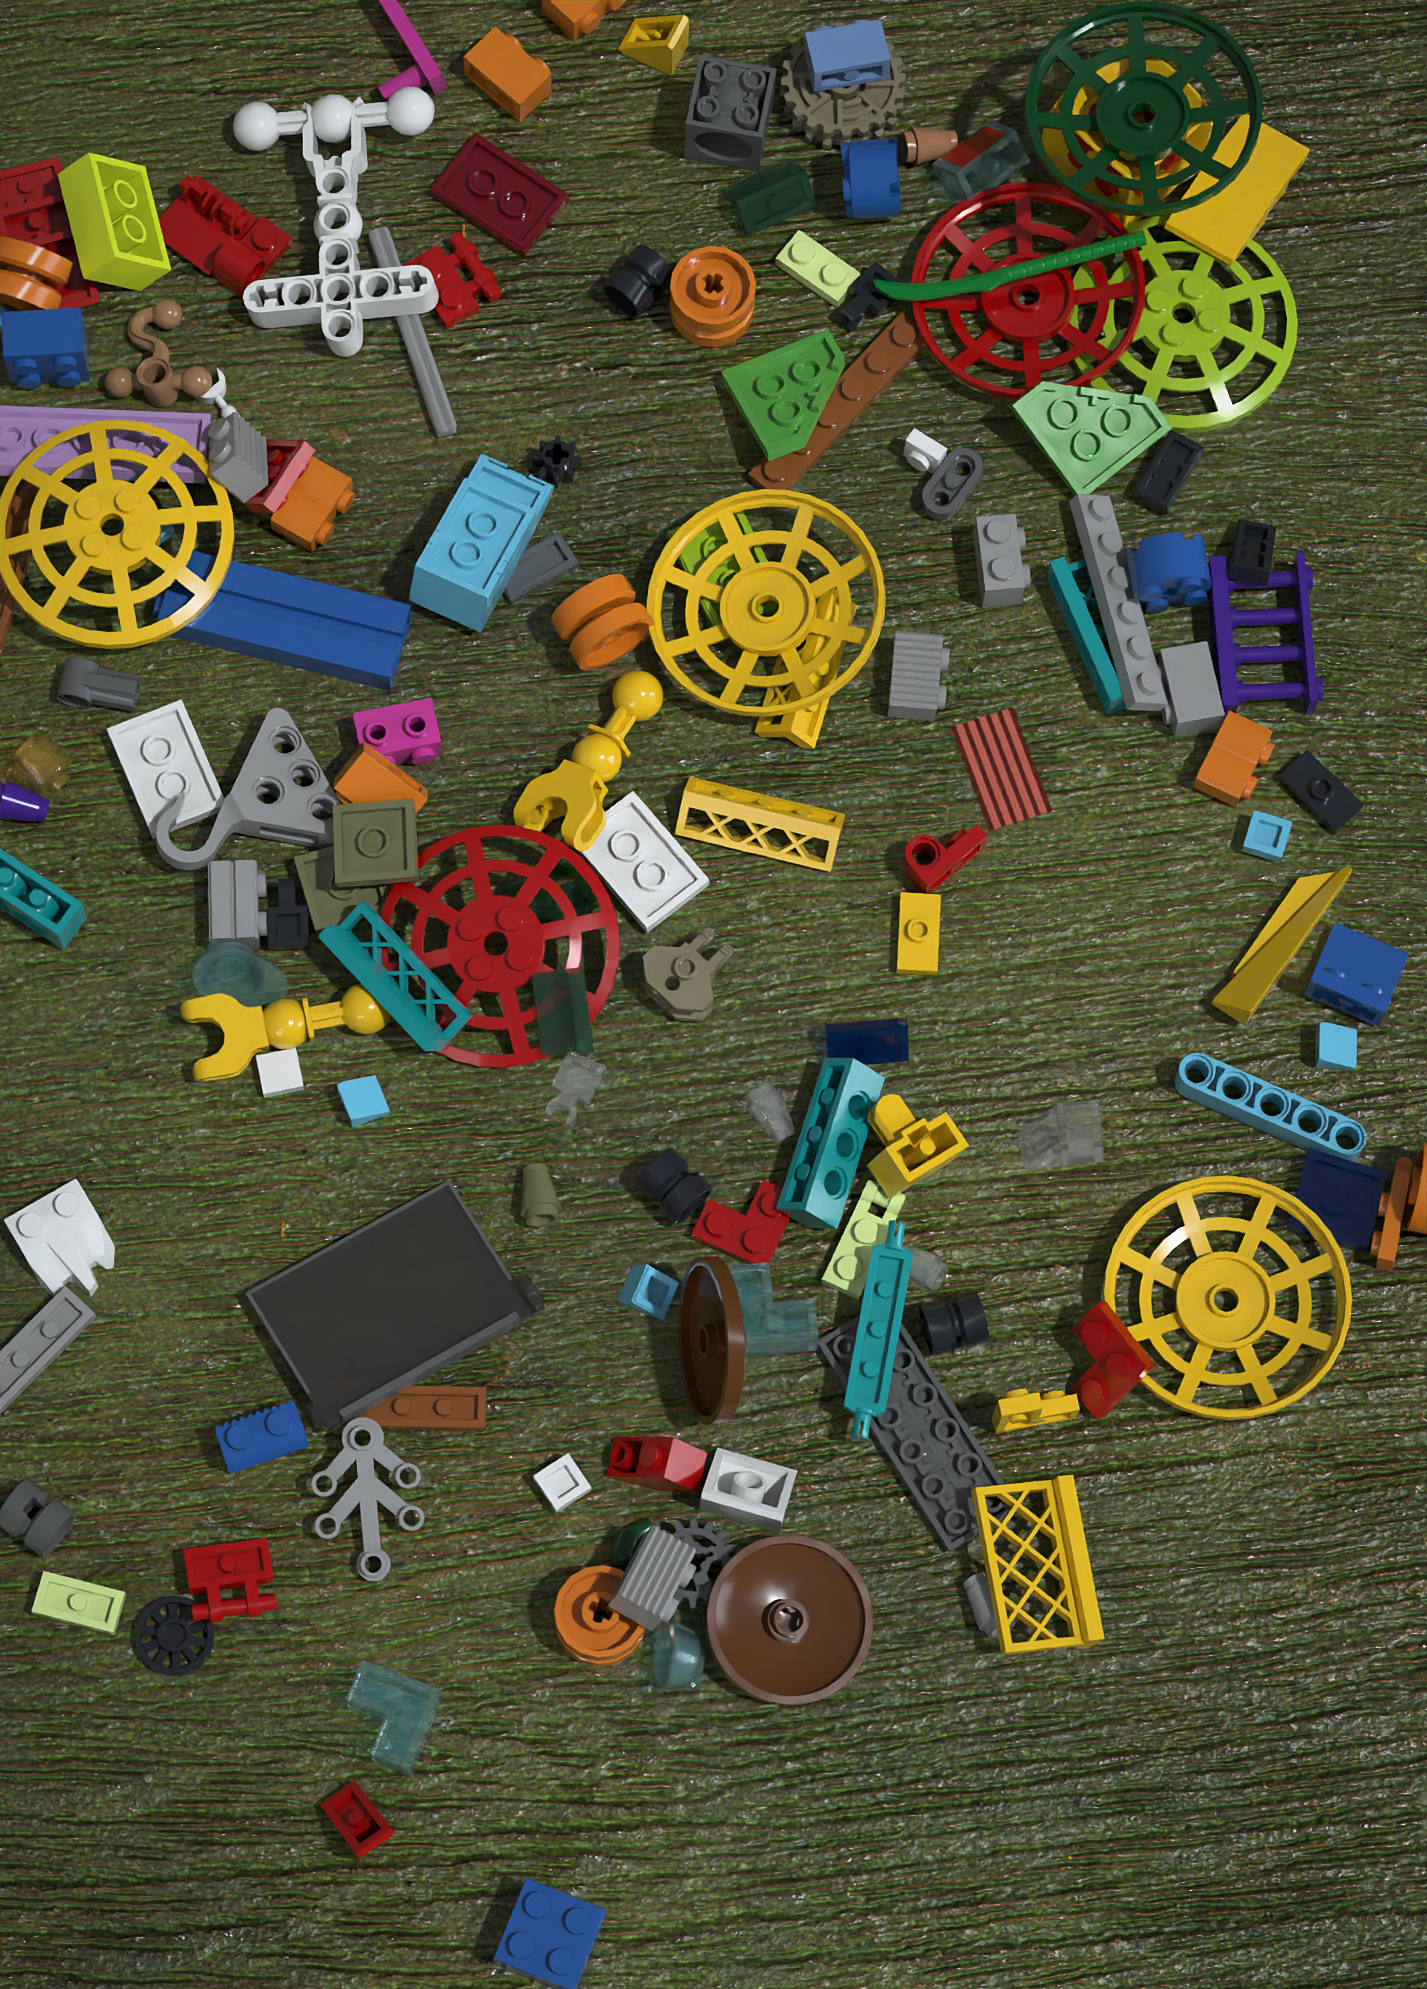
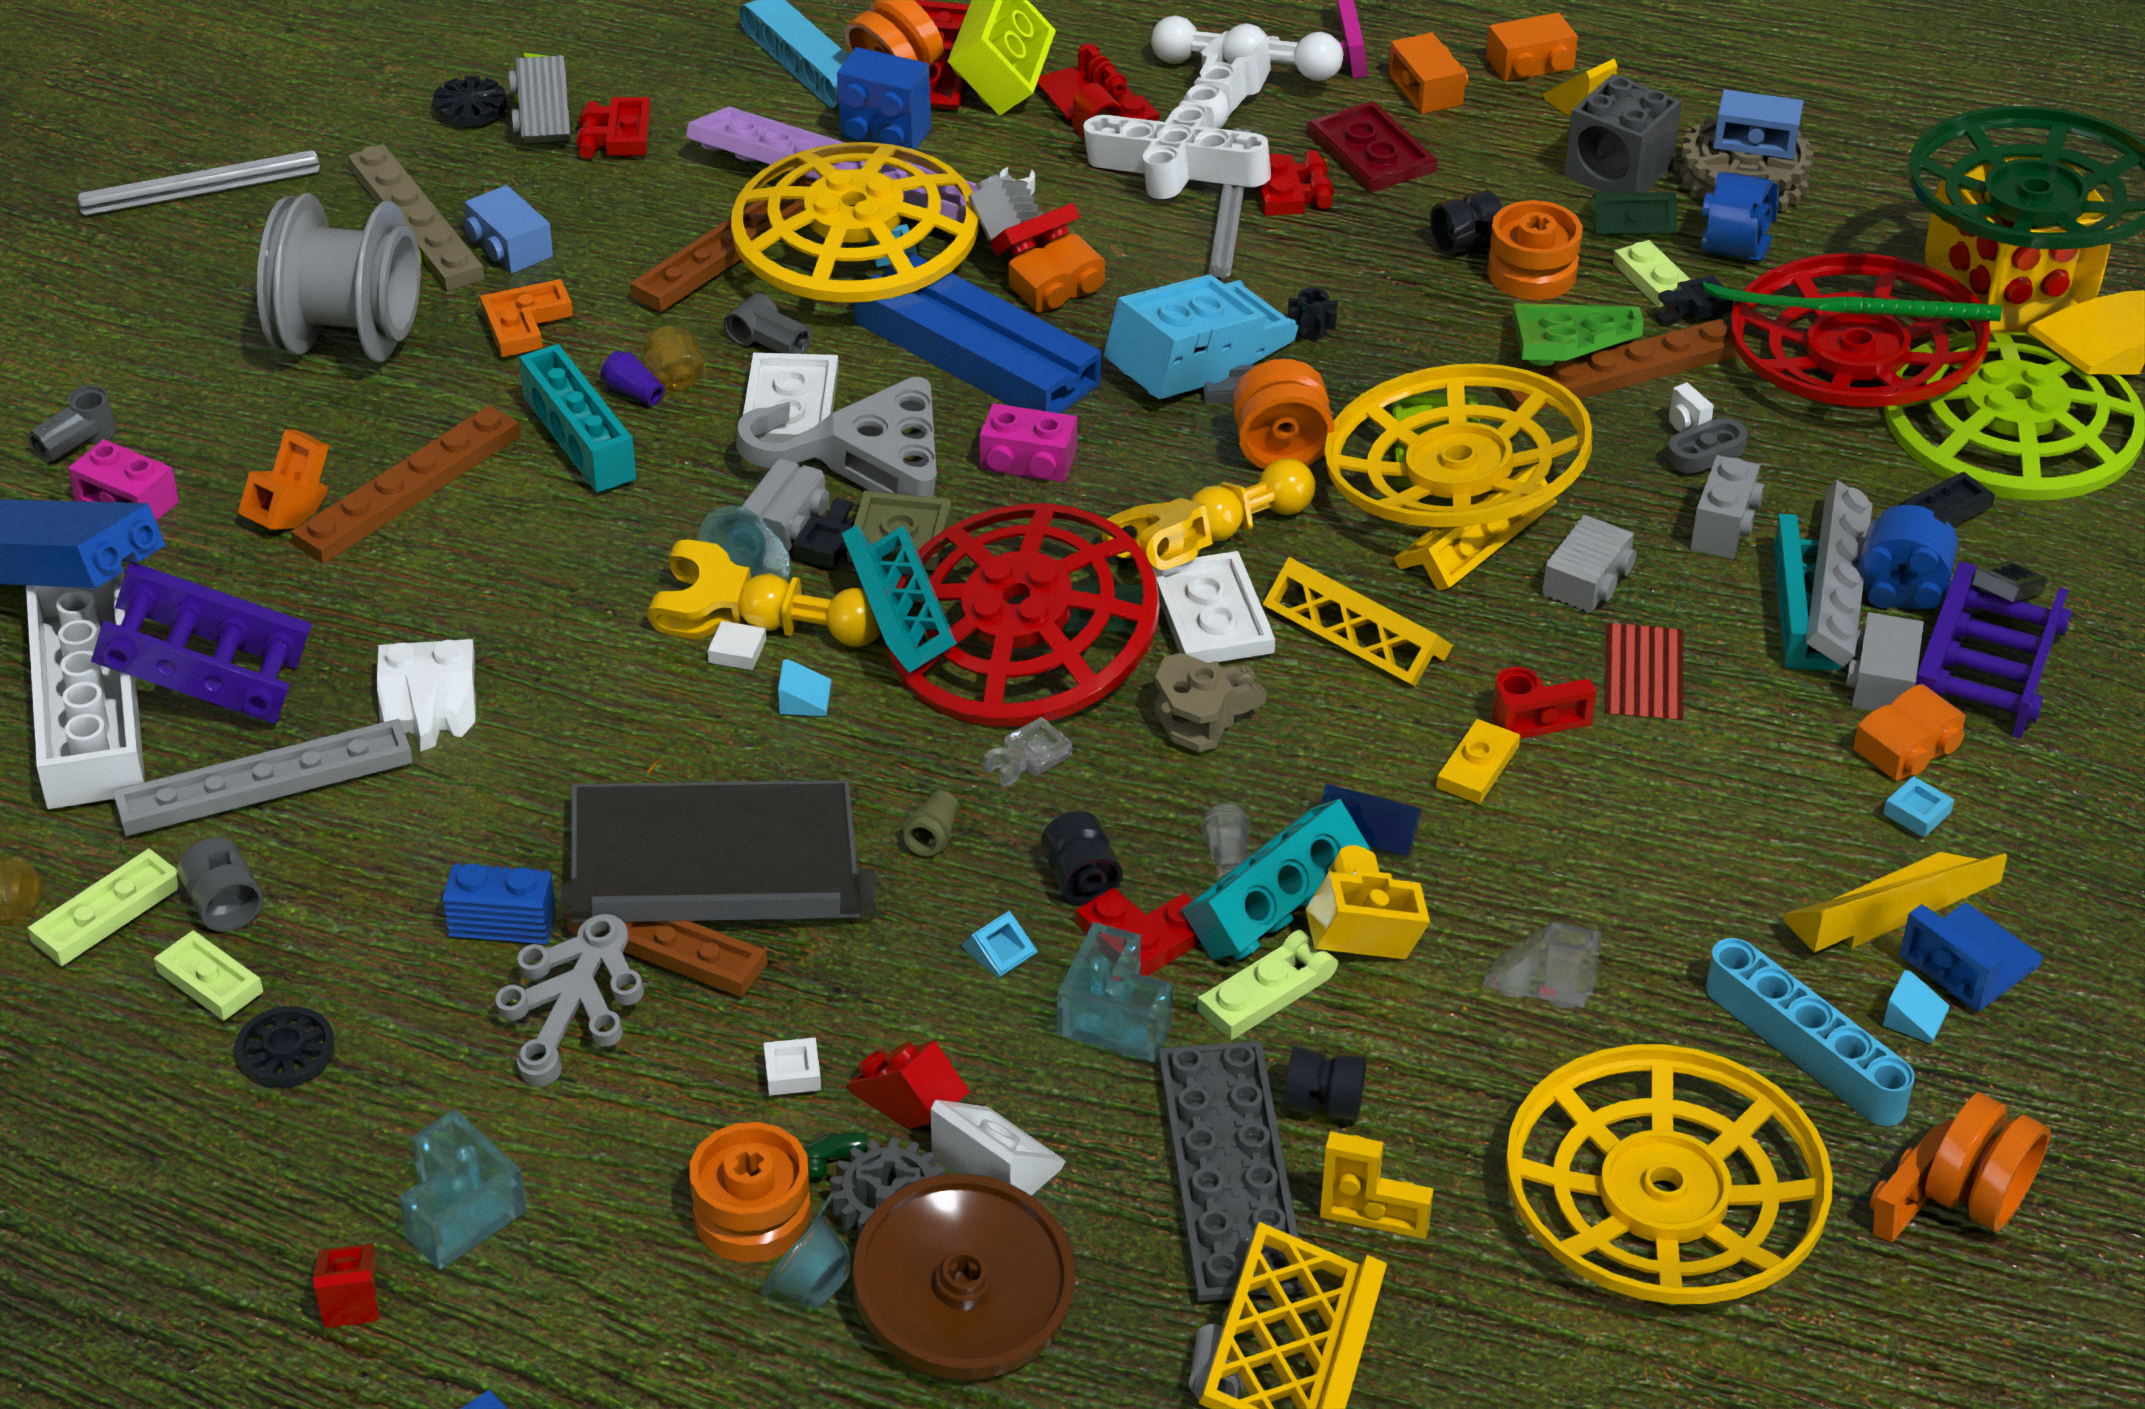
camera: 30 degrees right, 30 degrees down
medium nougat piece [105,299,212,407] -> none
red plate [183,1538,277,1623] -> none
olive plate [333,799,419,887] -> none
orange brick [334,741,428,814] -> none
clear green panel [532,967,594,1055] -> none
light grey brick [608,1525,696,1631] -> none
reddish brown dish [678,1256,747,1425] -> none
teal plate [843,1220,913,1441] -> none
nougat cone [898,127,958,166] -> none
clear cone [902,1243,949,1294] -> none
clear light blue brick [932,120,1030,205] -> none
bright green plate [1009,381,1172,496] -> none
red plate [1071,1301,1155,1419] -> none
black plate [1278,750,1364,835] -> none
clear blue plate [1286,1149,1388,1252] -> none

